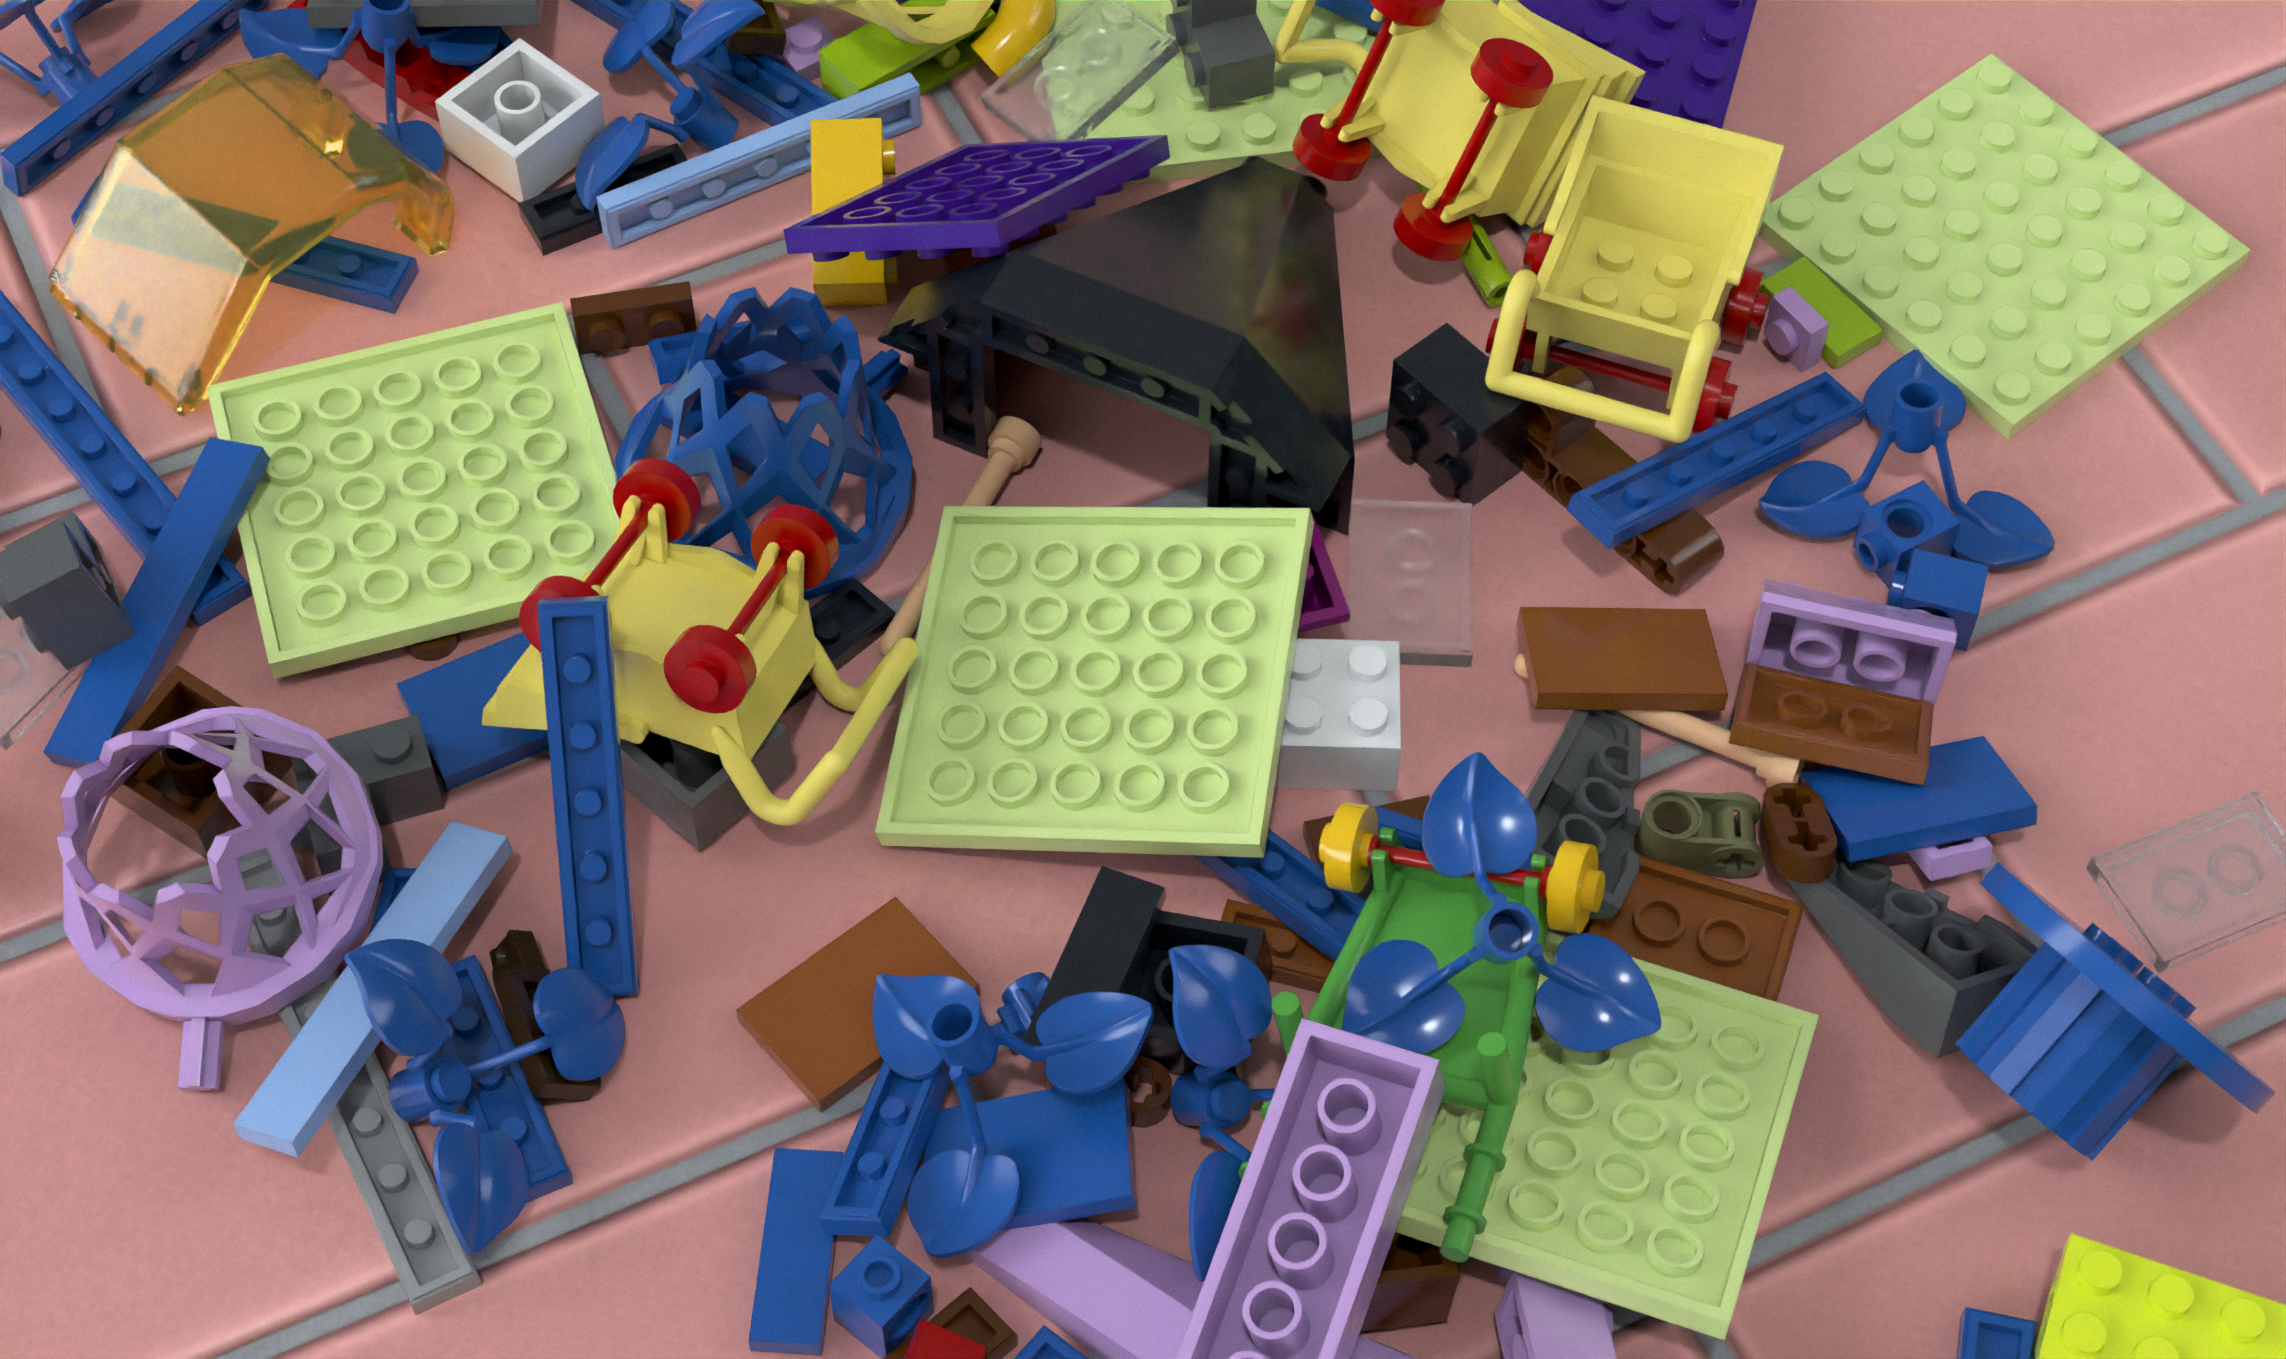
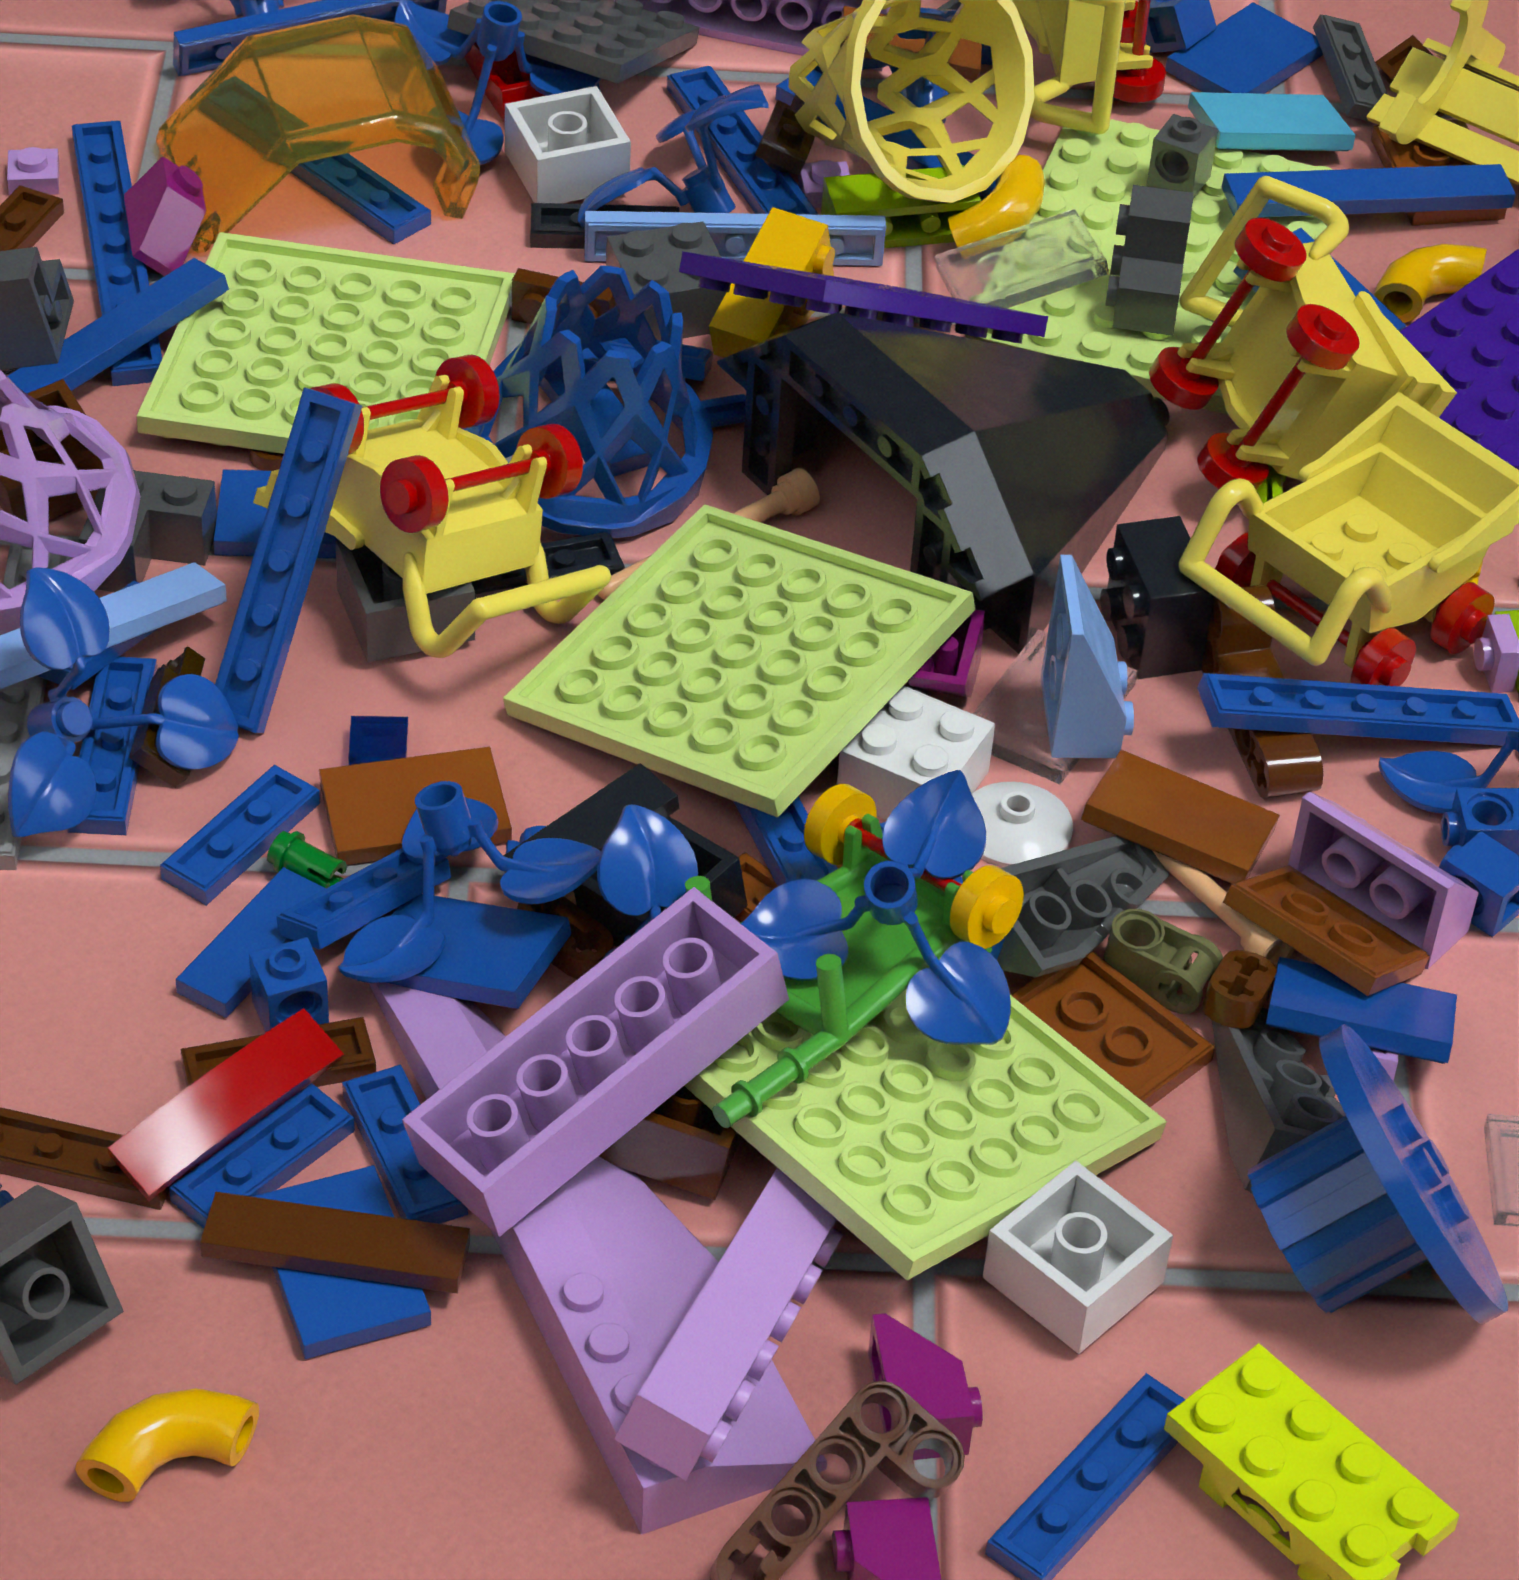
camera: 25 degrees right, 10 degrees down
none -> magenta slope [124,156,206,276]
none -> blue tile [160,764,320,906]
none -> green pin [267,831,347,888]
none -> clear blue tile [348,716,409,765]
none -> dark grey brick [606,221,726,340]
none -> white dish [972,782,1073,867]
none -> white brick [983,1161,1173,1354]
none -> light blue slope [1040,555,1134,758]

